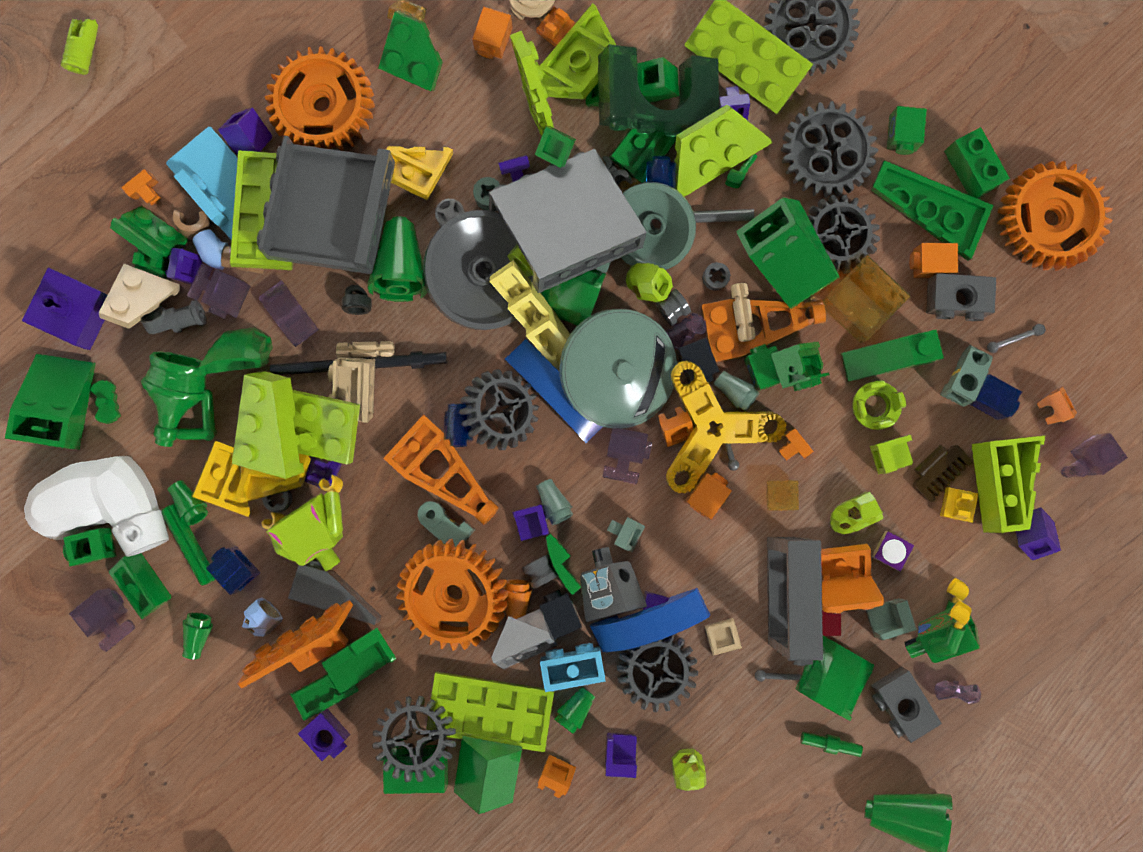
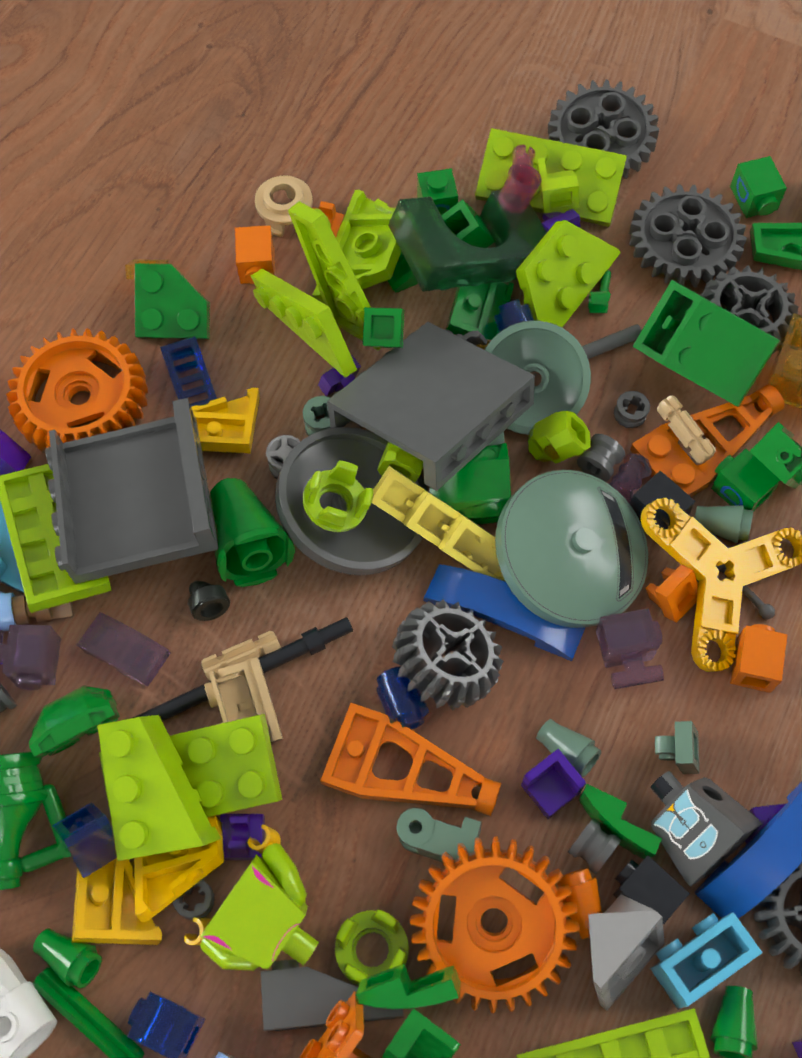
camera: 25 degrees left, 20 degrees down
none -> clear blue slope [52,802,117,878]
none -> clear blue slope [160,336,217,407]
none -> lime wing [251,268,357,378]
none -> lime piece [302,461,373,532]
none -> lime piece [335,909,409,986]
none -> green slope [356,964,461,1009]
none -> green brick [417,168,458,228]
none -> clear pink pin [498,145,542,213]
none -> lime panel [537,157,580,214]

